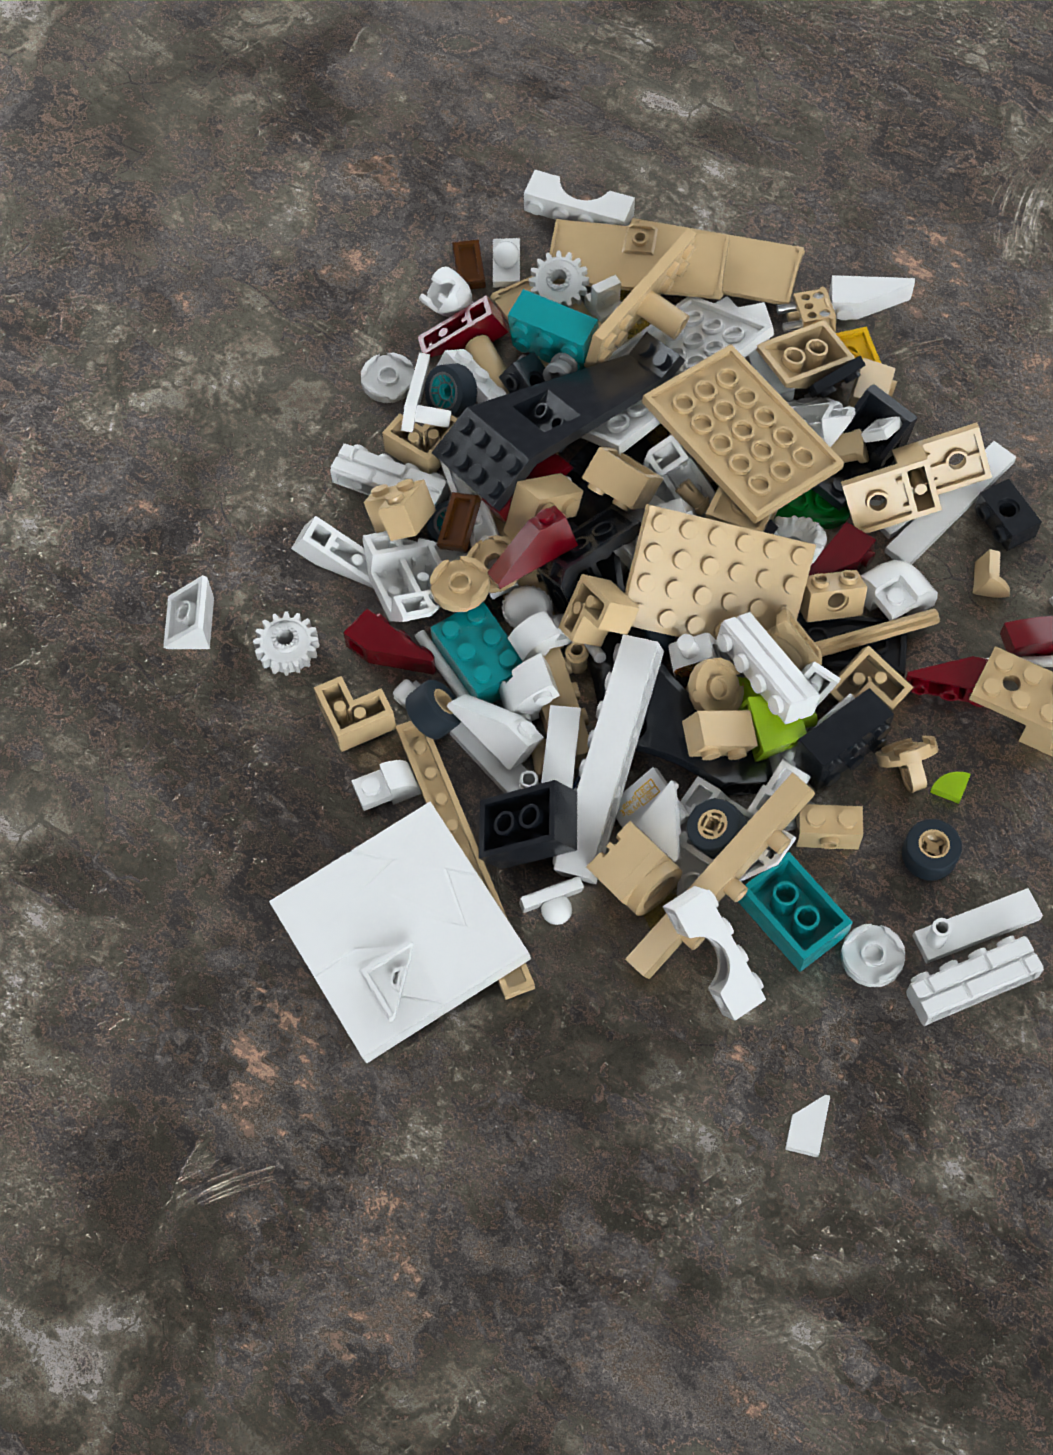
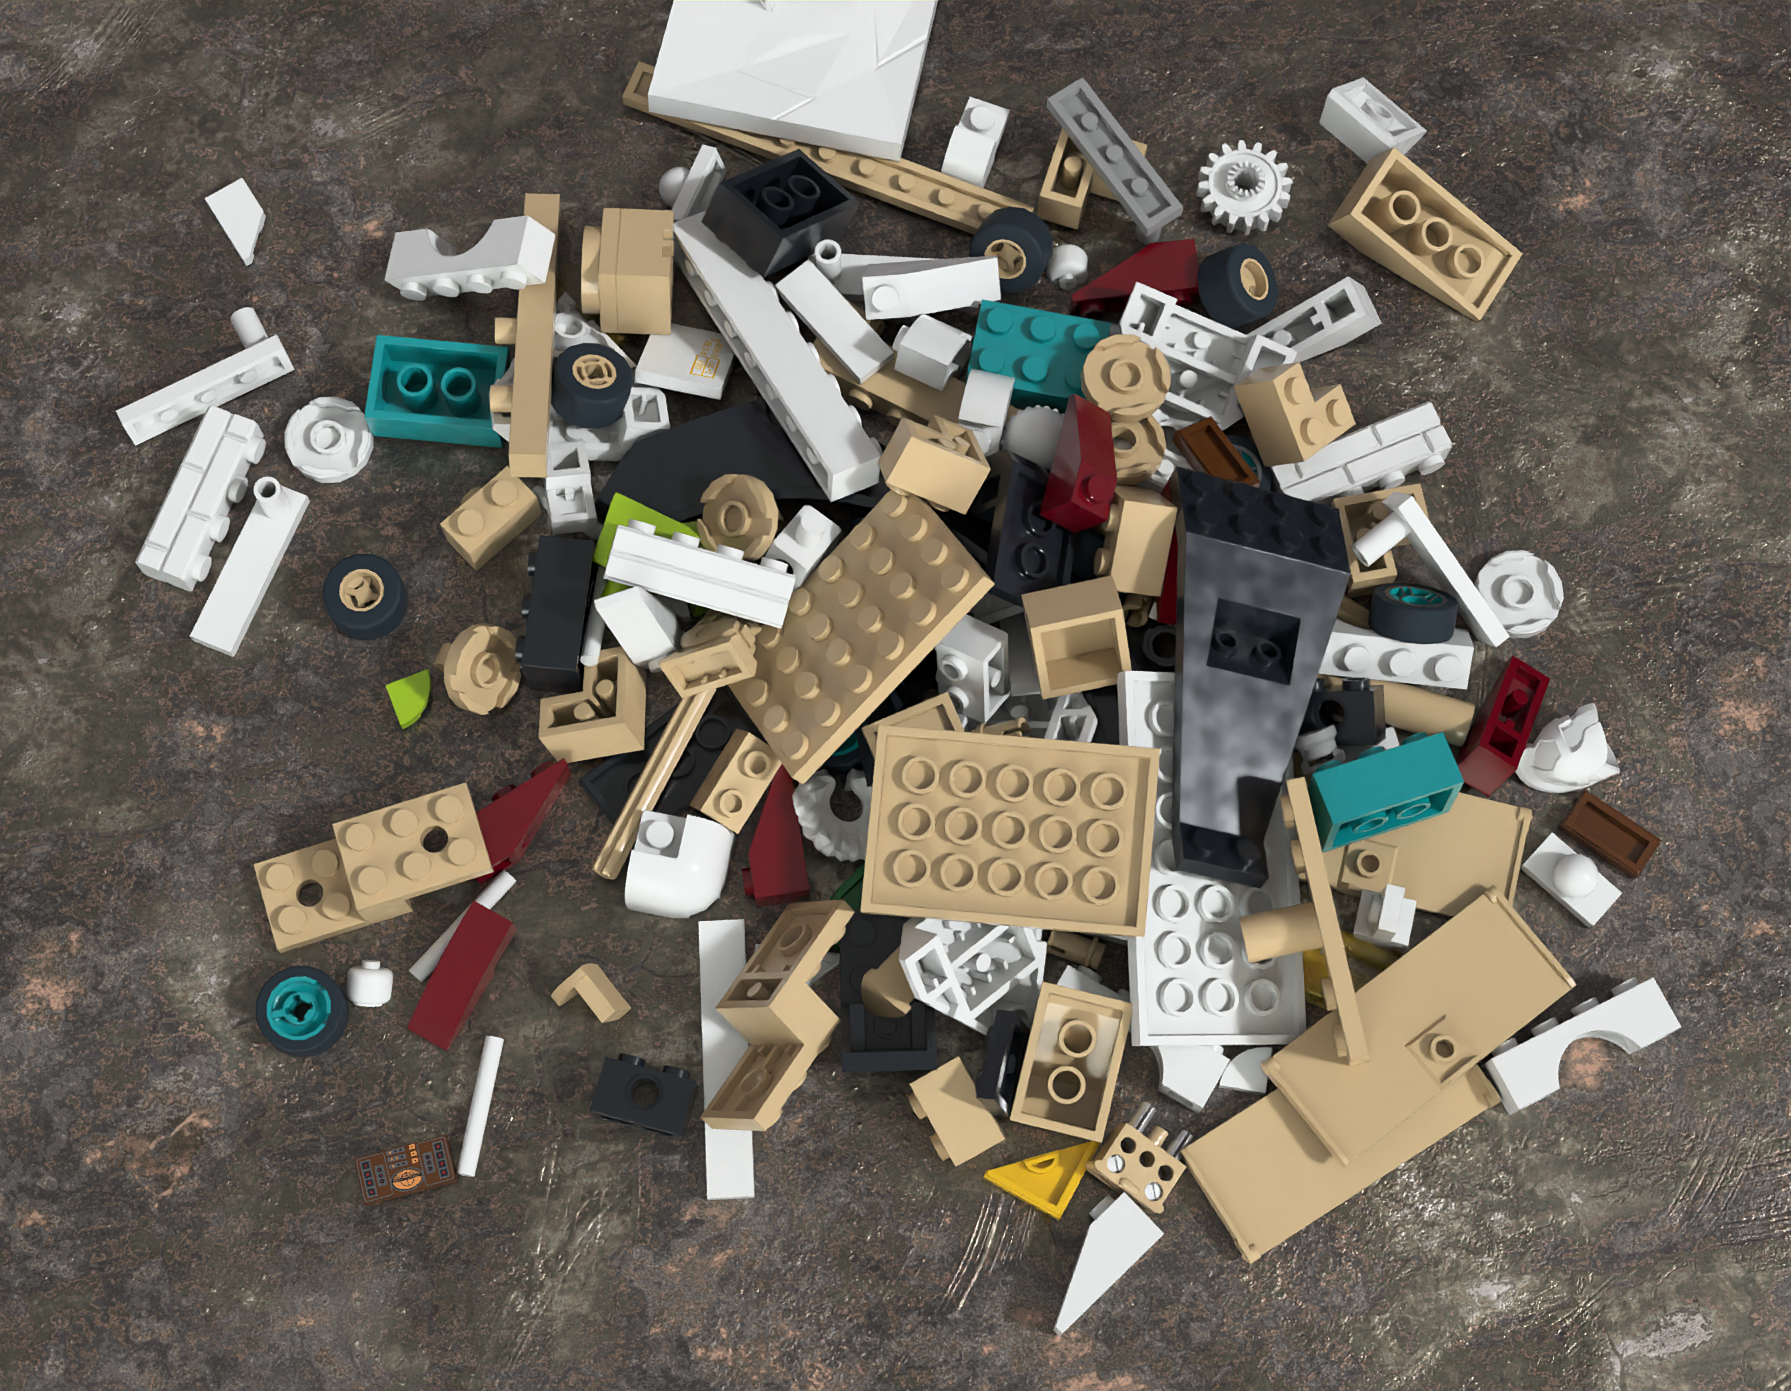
camera: 130 degrees right, 10 degrees up
white gear [529,251,589,309] -> none
white tile [635,780,682,863] -> none
tan brick [682,710,758,760] -> none
white tile [861,416,903,443] -> none
none -> white piece [116,307,294,446]
none -> light grey piece [1046,77,1183,244]
none -> black wheel [1197,243,1278,329]
none -> tan slope [1327,147,1523,322]

